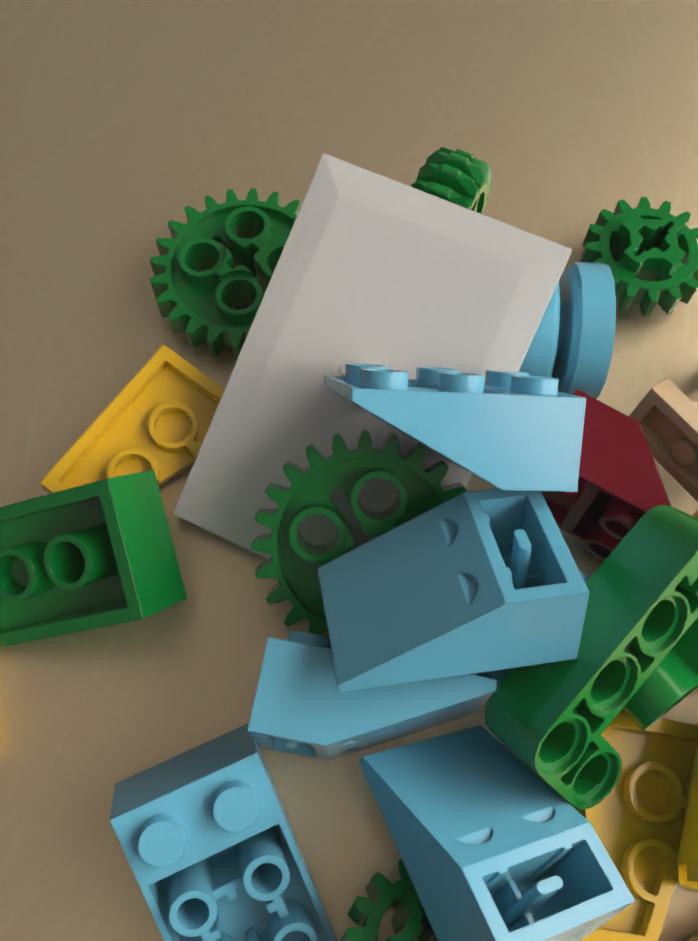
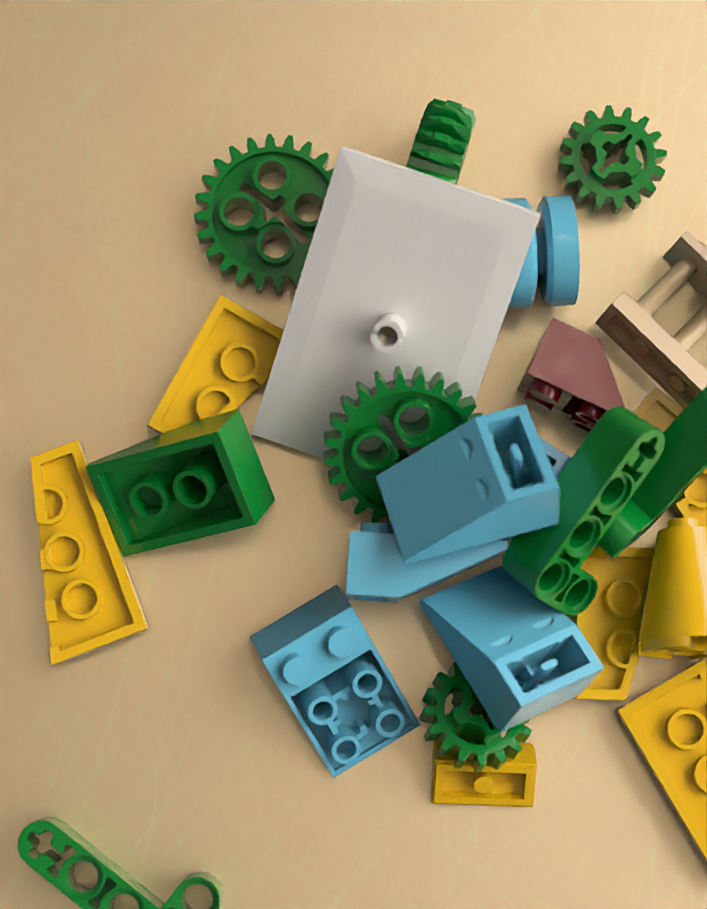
camera: 10 degrees left, 15 degrees up
medium azure slope [324,363,586,492] -> none

